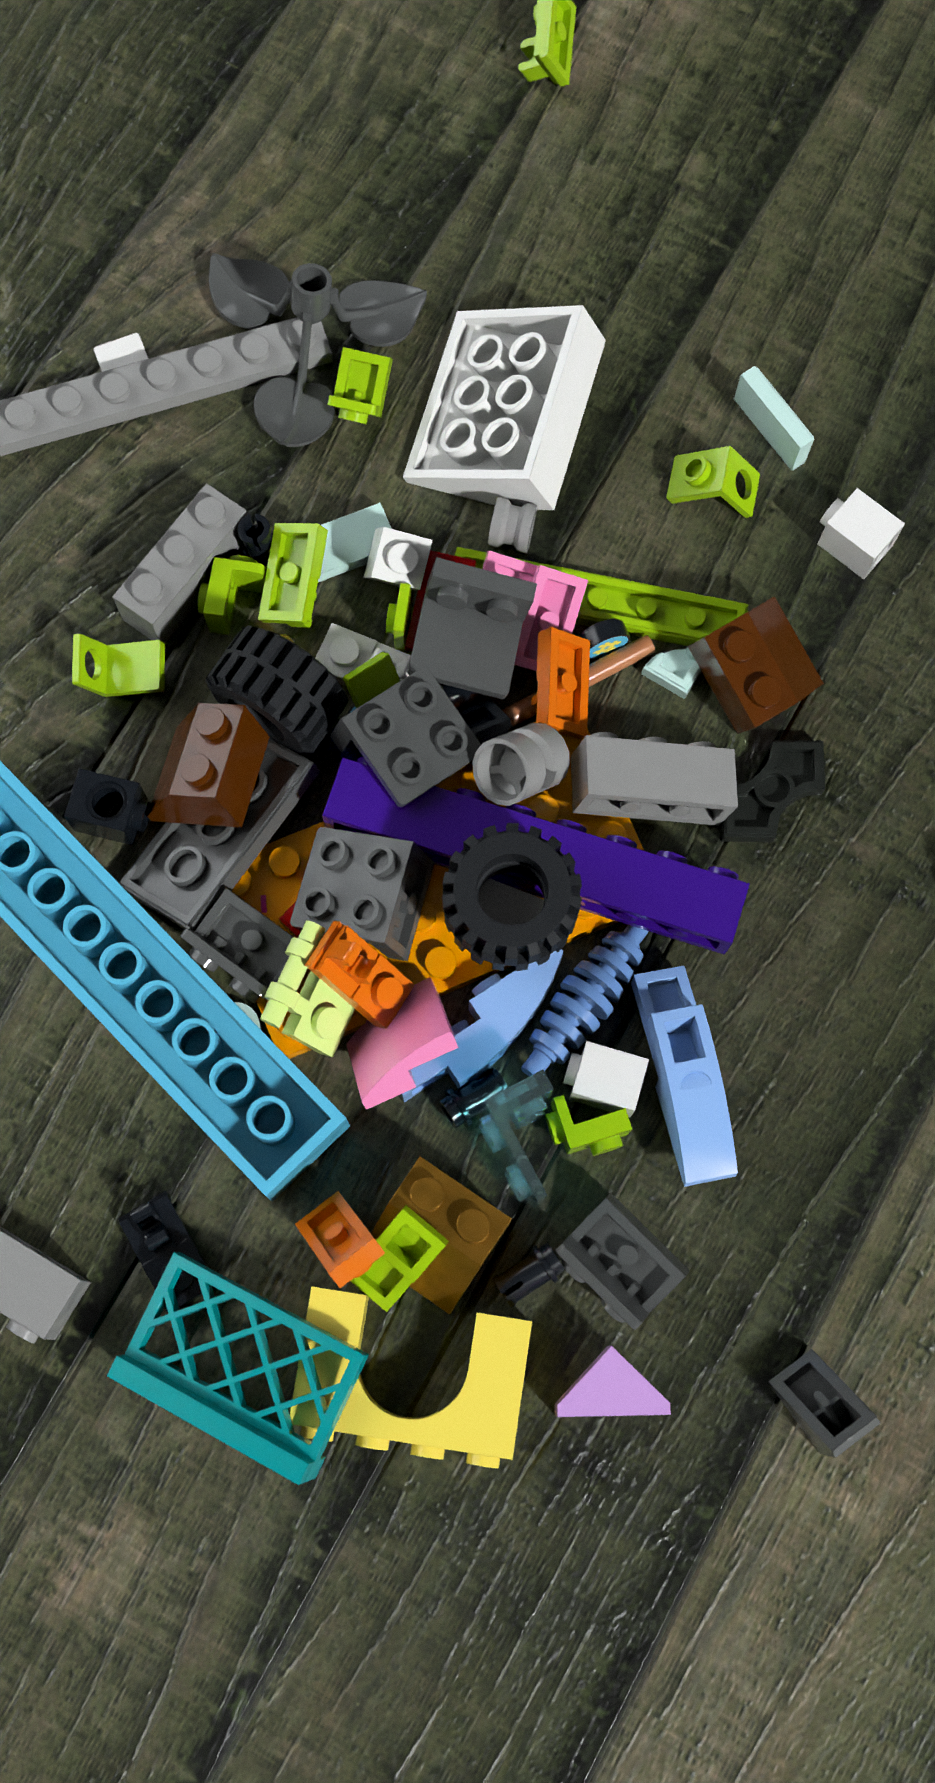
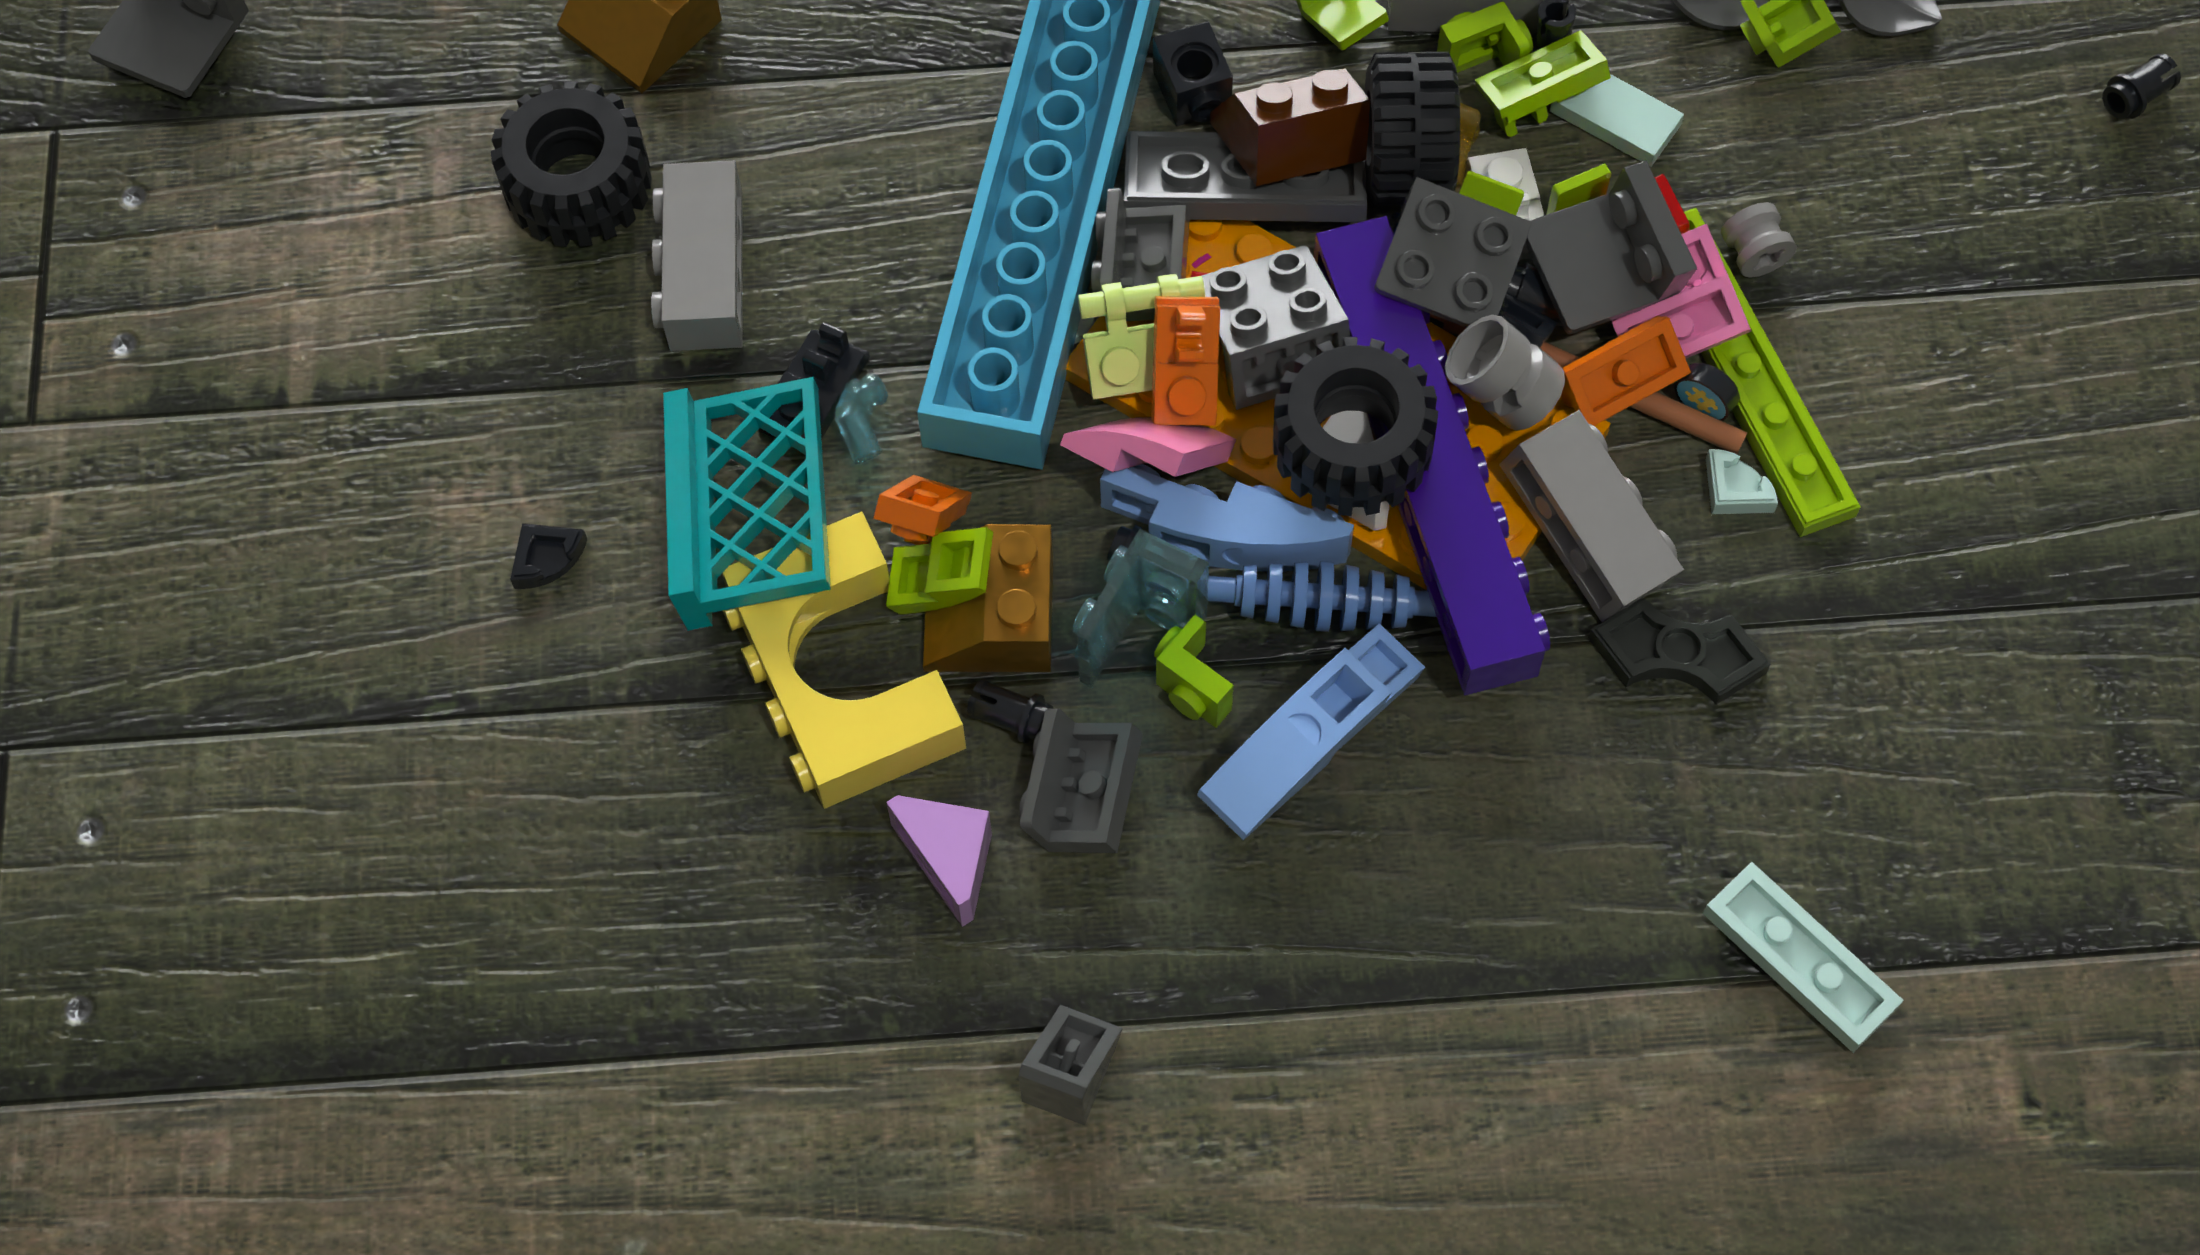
camera: 60 degrees right, 10 degrees down
white brick [363,527,433,590] -> none
white slope [403,305,606,510] -> none
white brick [563,1041,649,1118] -> none
lime bracket [666,446,760,518] -> none
reddish brown slope [688,596,824,734] -> none
light aqua tile [734,366,814,471] -> none
white brick [818,488,905,579] -> none
none -> black tile [510,523,587,589]
none -> clear light blue arm [835,374,888,464]
none -> black pin [2102,54,2181,119]

